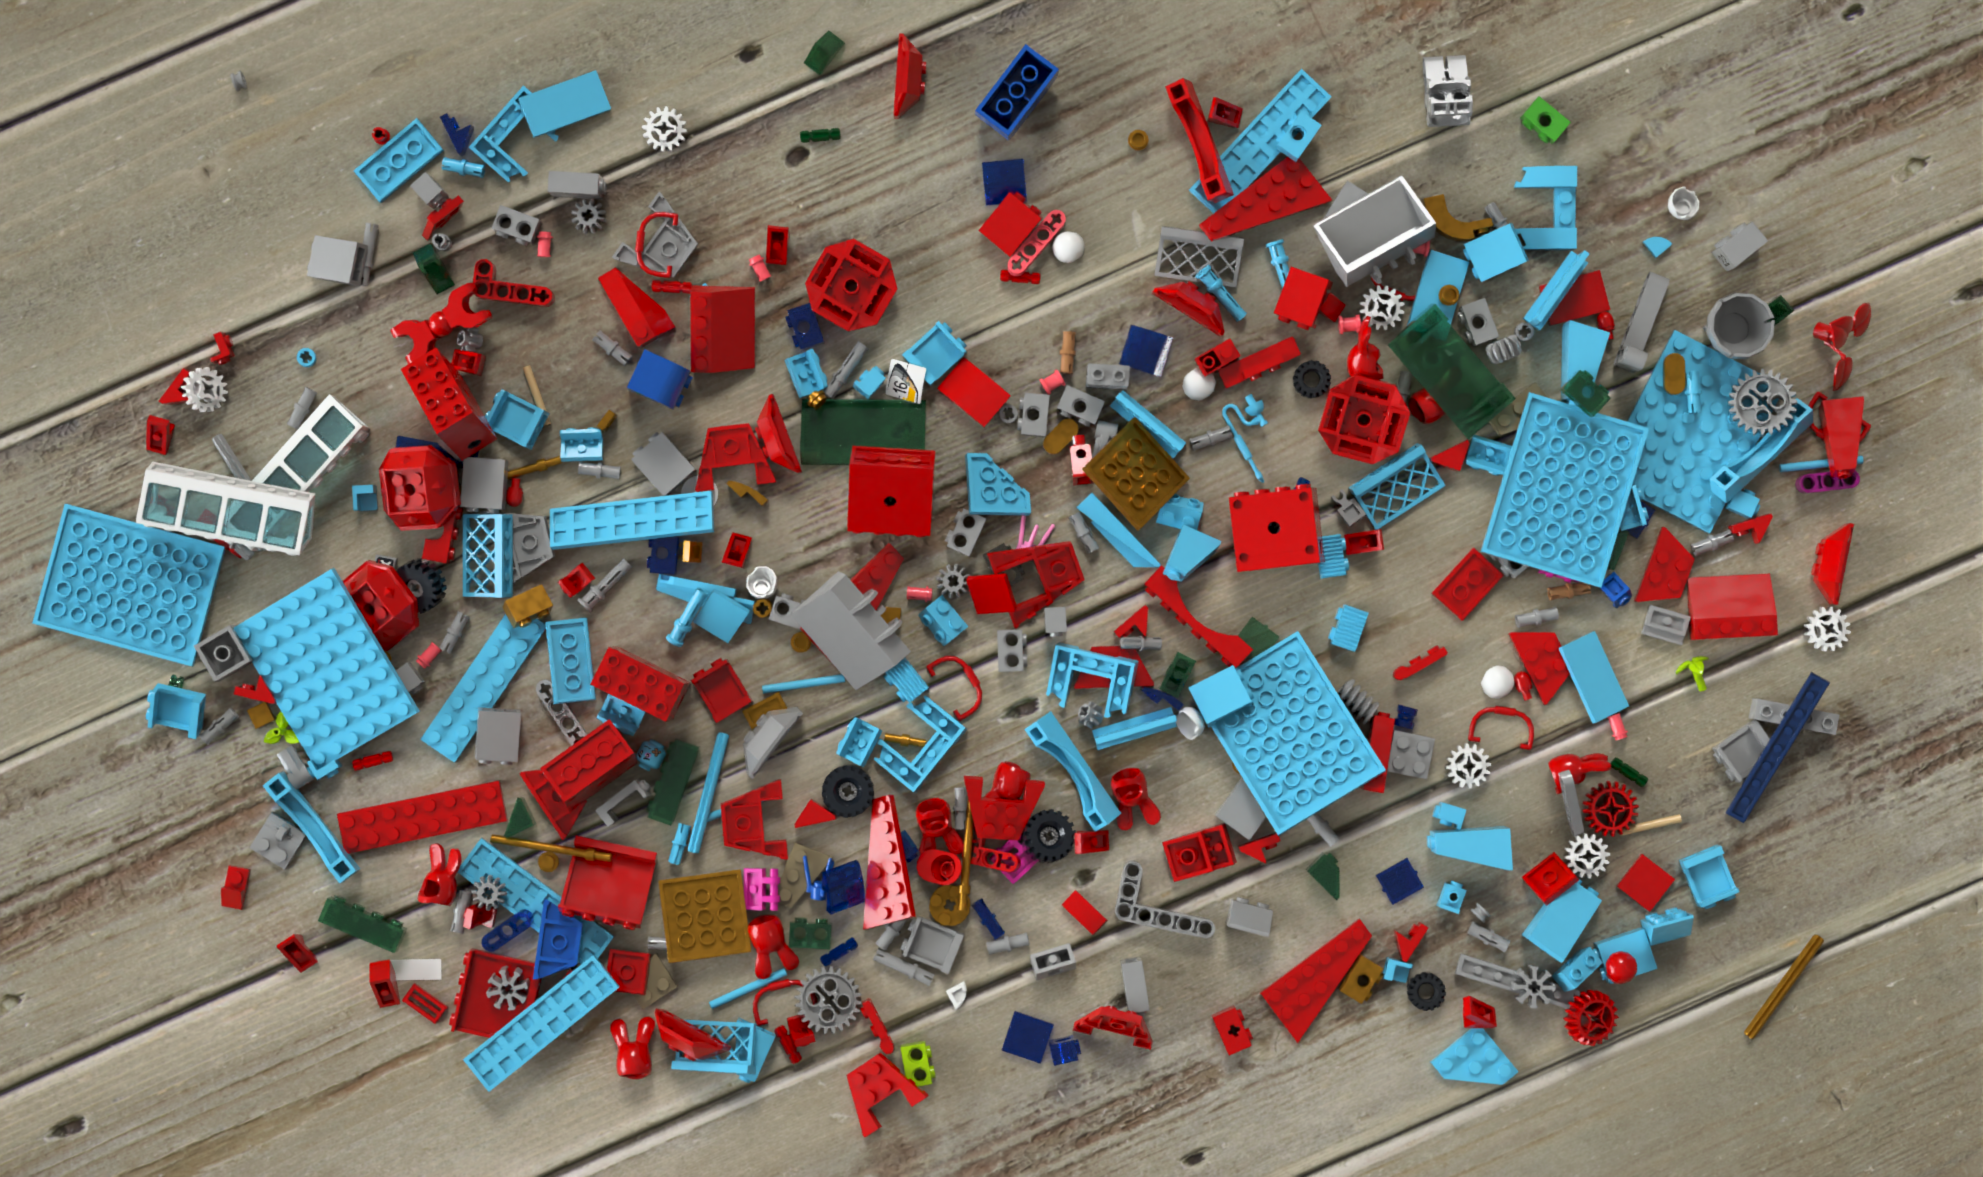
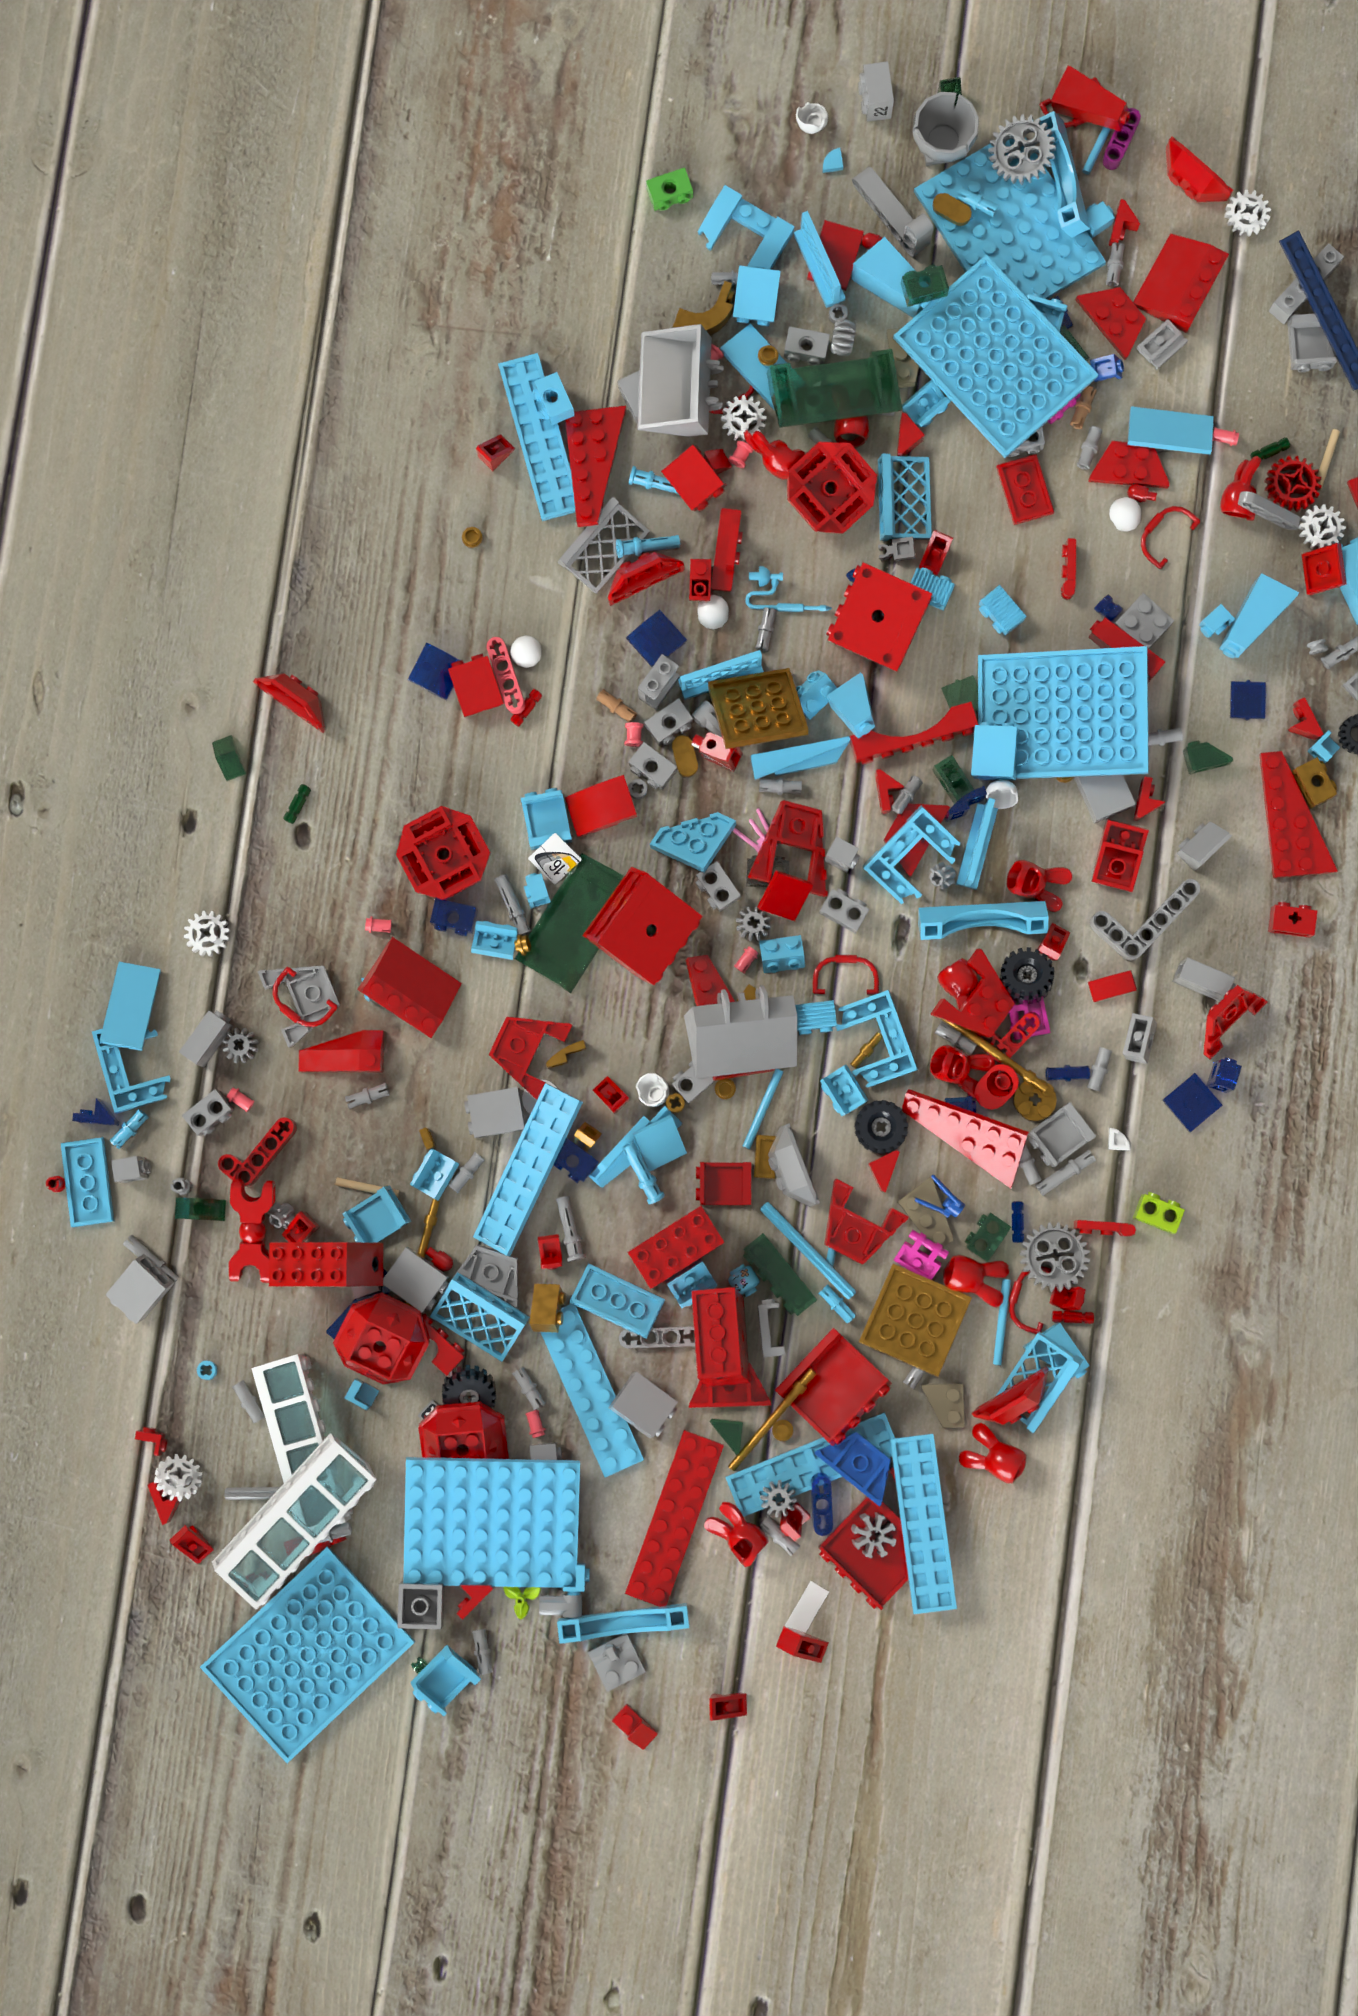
camera: 50 degrees left, 5 degrees down
pearl gold tile [247,702,276,729] -> none
clear green brick [318,895,407,953] -> none
red axle [352,751,393,771] -> none
red tile [402,983,448,1024] -> none
red wing [422,195,464,241] -> none
red tile [607,949,651,995] -> none
blue brick [627,349,693,410] -> none
red axle [651,280,692,294] -> none
red wedge [755,394,802,474] -> none
red slope [766,225,790,265] -> none
clear blue slope [822,860,865,915] -> none
red wing [846,1053,929,1137] -> none
blue brick [975,44,1059,140] -> none
red arch [1165,78,1234,203] -> none
black tyre [1293,360,1331,399] -> none
light grey piece [1337,679,1379,725] -> none
light grey connector [1423,55,1473,127] -> none
medium azure brick [1437,880,1467,914] -> none
white gear [1445,743,1491,788] -> none
lime plant [1675,656,1709,691] -> none
red plant [1813,303,1871,391] -> none

